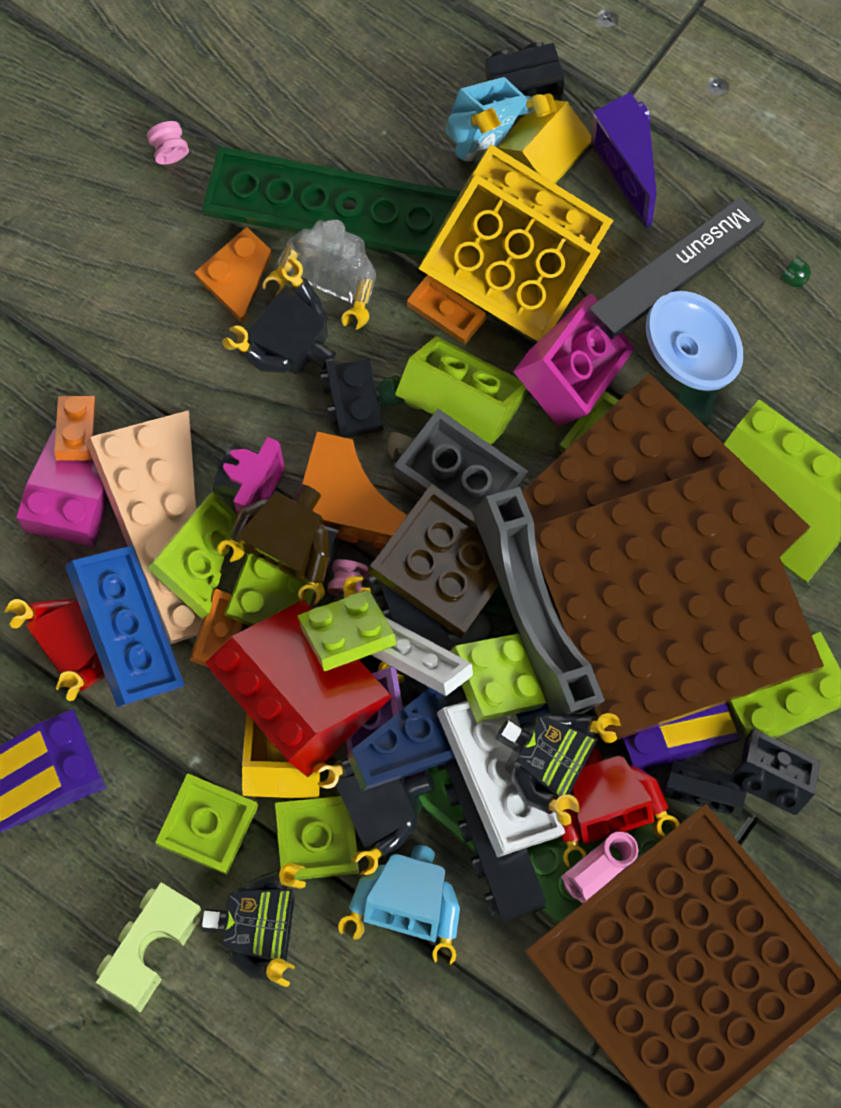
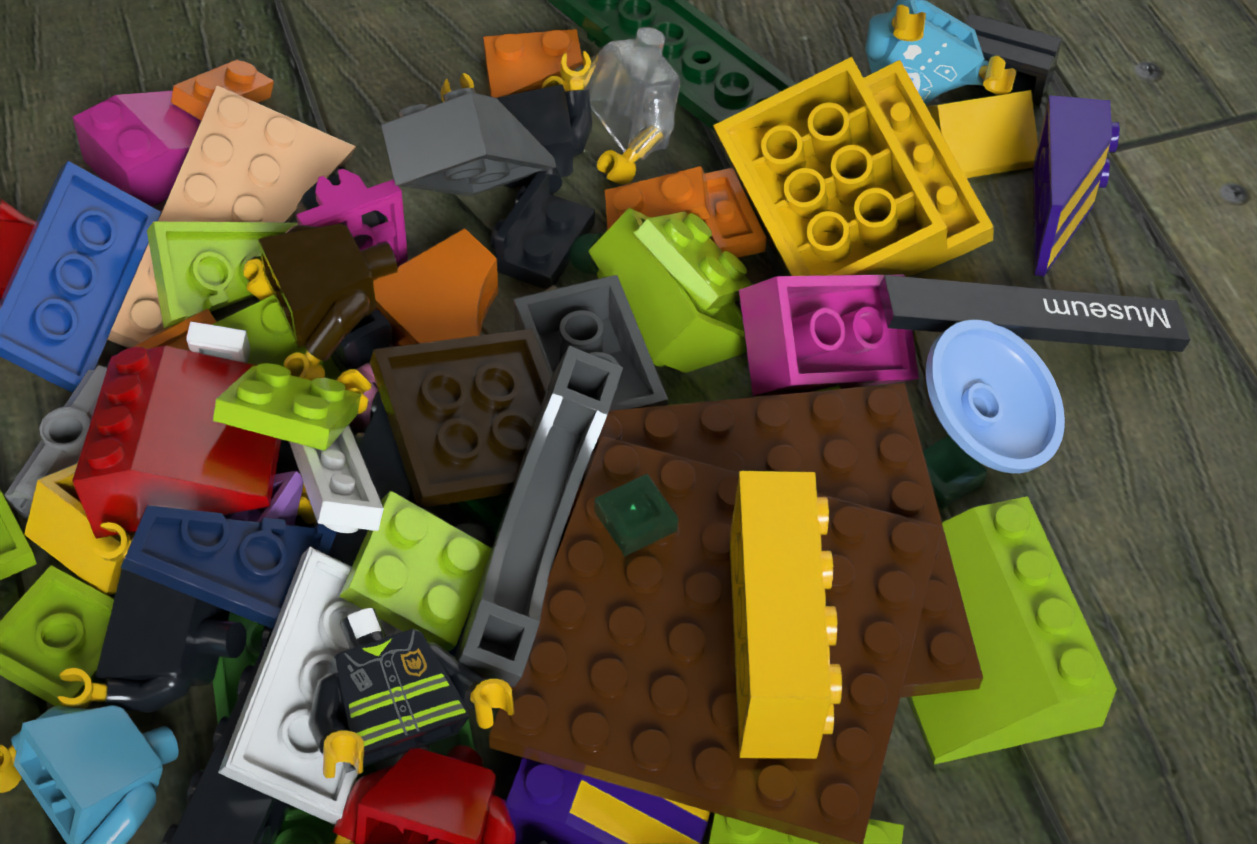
camera: 30 degrees right, 20 degrees down
dark green hinge [779,255,811,287] -> none
none -> light grey piece [5,365,107,519]
none -> white tile [186,322,251,363]
none -> dark grey slope [381,88,556,196]
none -> clear green plate [594,474,679,556]
none -> orange plate [605,166,711,230]
none -> lime plate [634,211,753,311]
none -> yellow brick [730,471,842,759]

